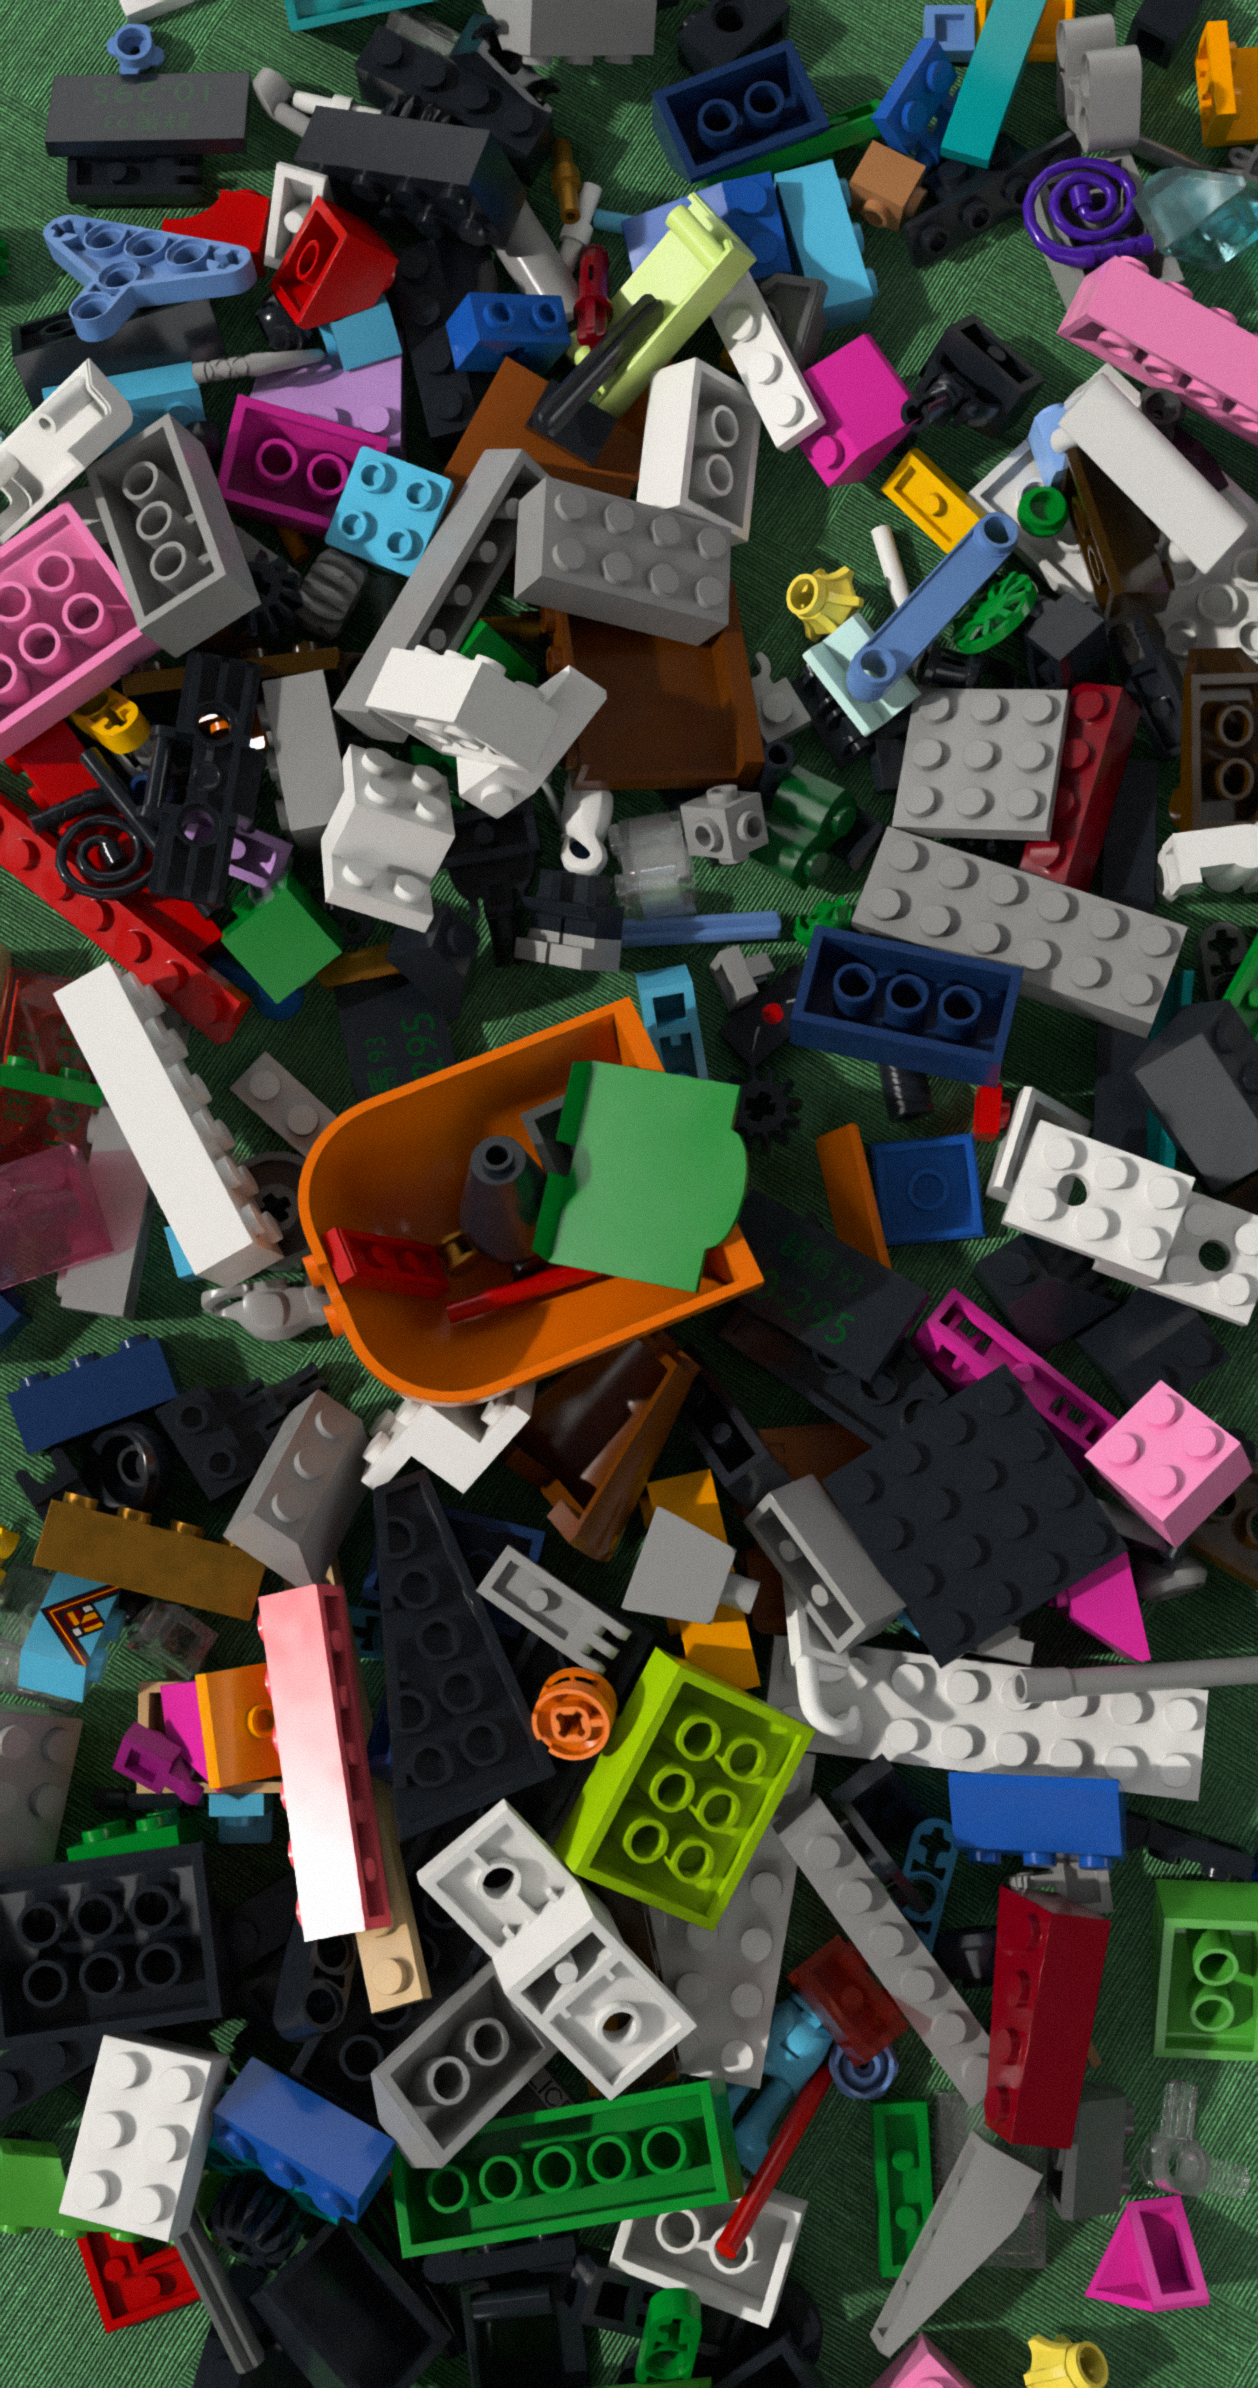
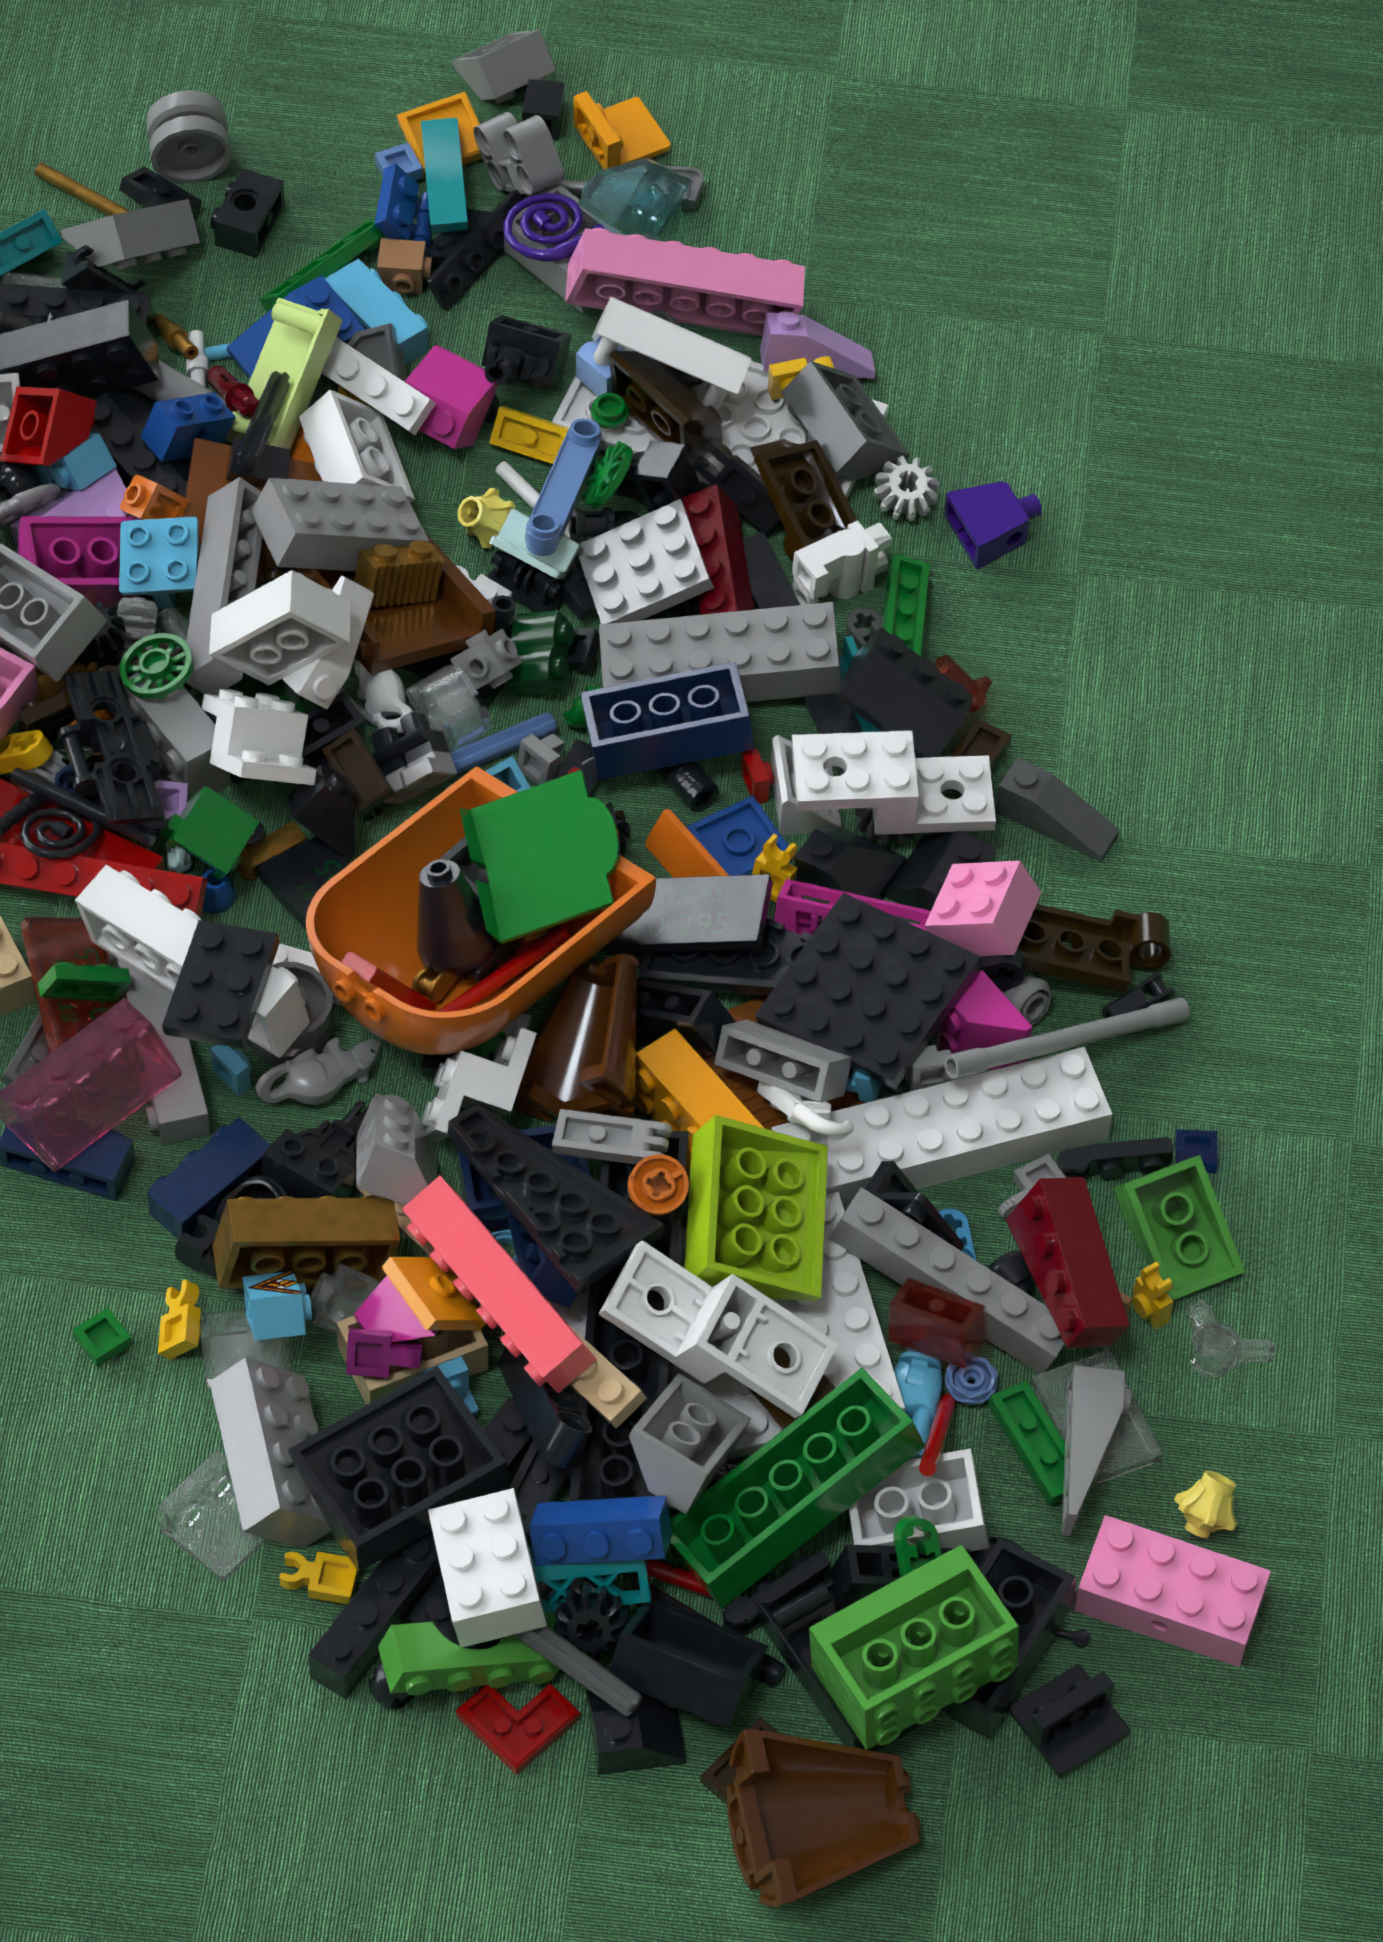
camera: 30 degrees left, 25 degrees down
light grey torso [621,1506,760,1625] -> none
dark blue slope [652,39,830,185] -> none
blue slope [948,1772,1127,1871] -> none
dark grey slope [1044,2081,1134,2221] -> none
dark pink slope [1084,2195,1210,2312] -> none
none -> orange bracket [120,475,190,520]
none -> green wheel [120,633,194,699]
none -> black plate [162,920,280,1049]
none -> dark brown tile [321,728,396,815]
none -> pearl gold brick [354,540,444,608]
none -> yellow plate [752,834,797,903]
none -> yellow plate [1131,1261,1173,1330]

